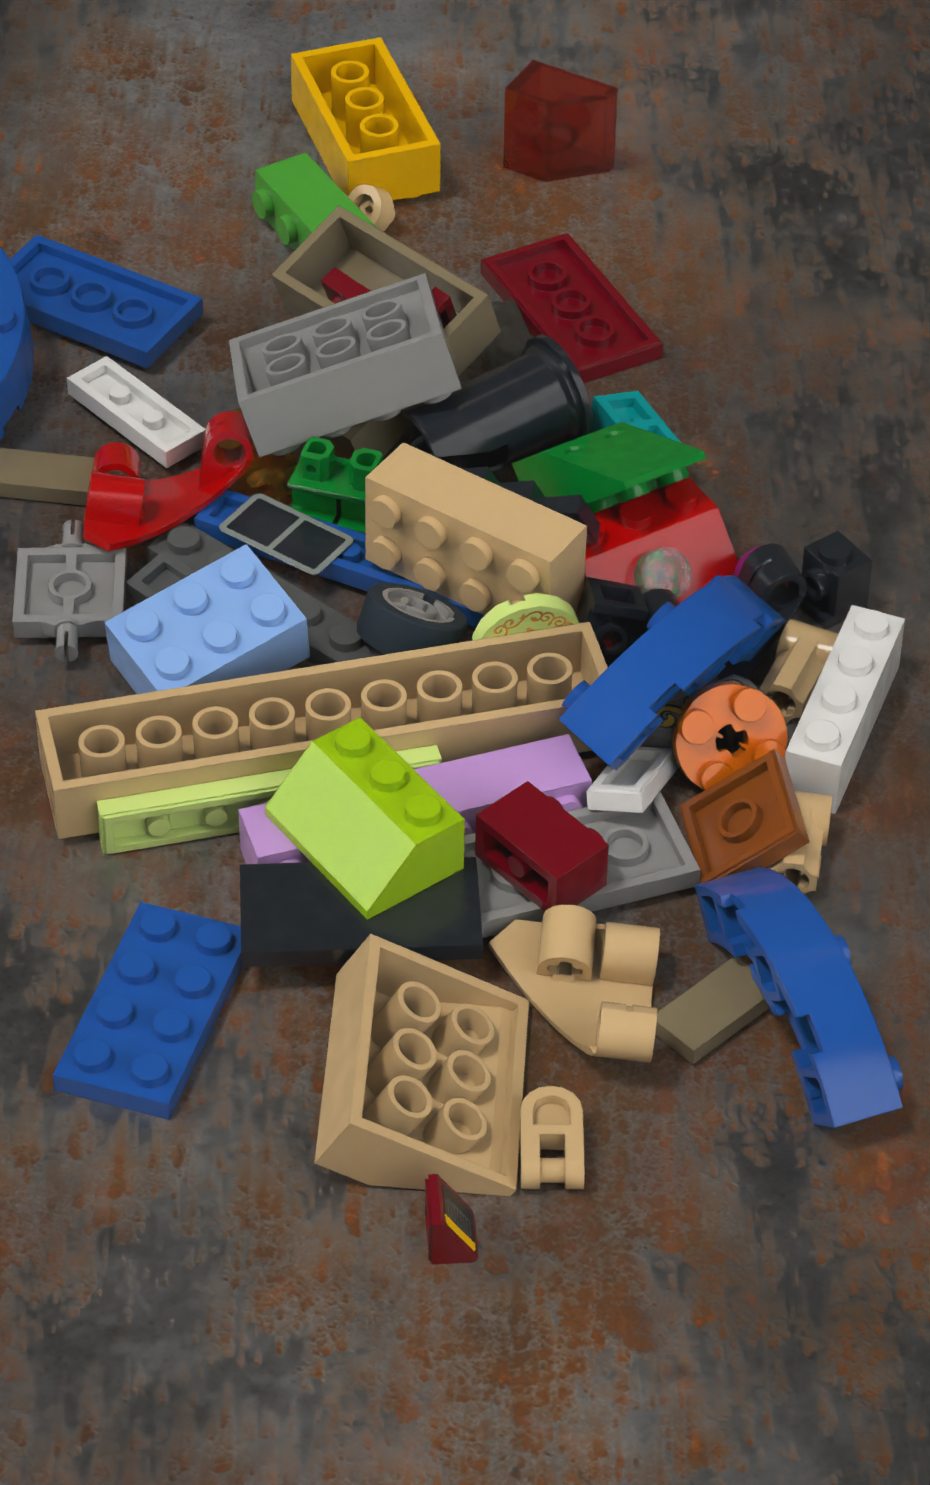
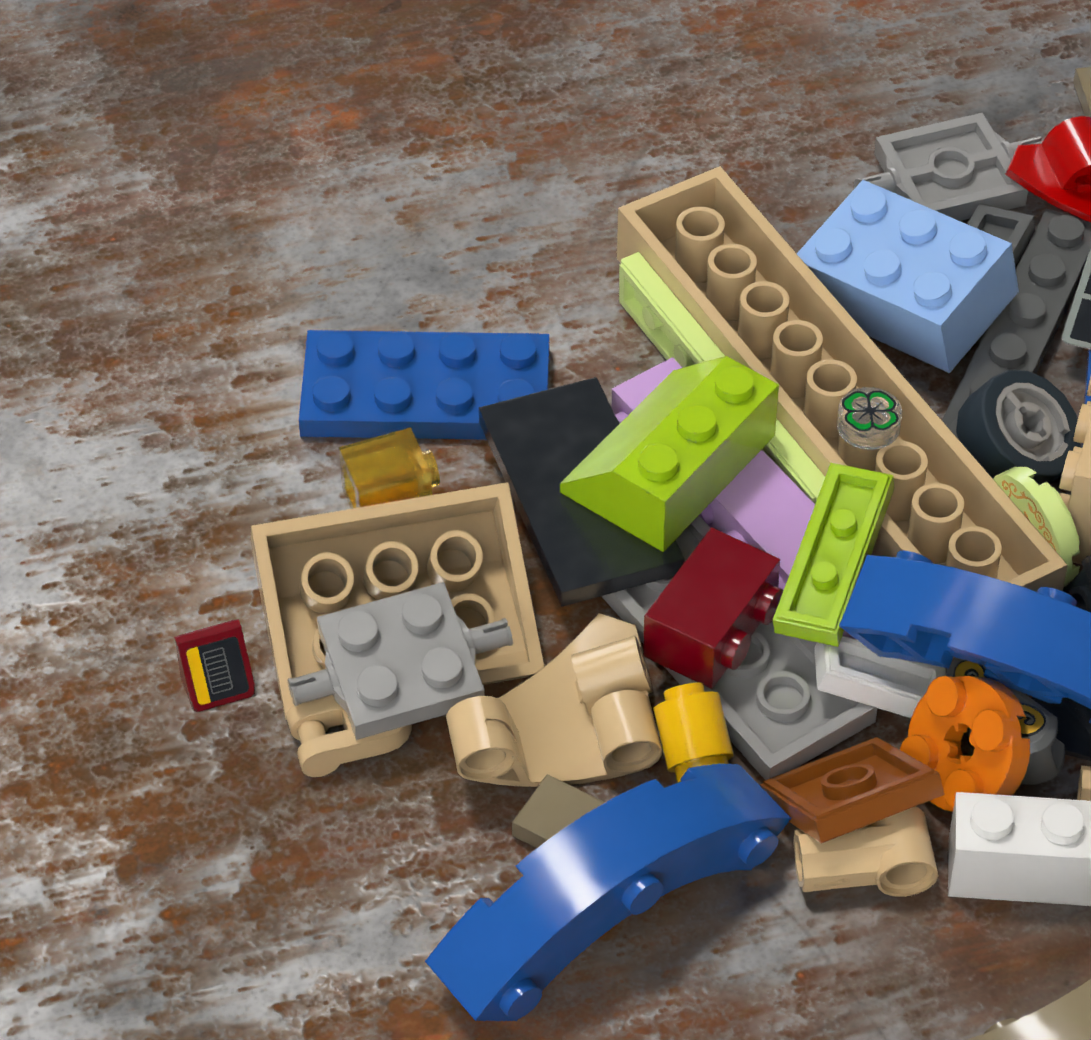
camera: 75 degrees right, 5 degrees up
none -> light grey plate [287,582,513,740]
none -> clear yellow brick [339,427,440,509]
none -> yellow brick [653,682,734,783]
none -> lime tile [773,463,894,647]
none -> clear tile [837,387,902,450]

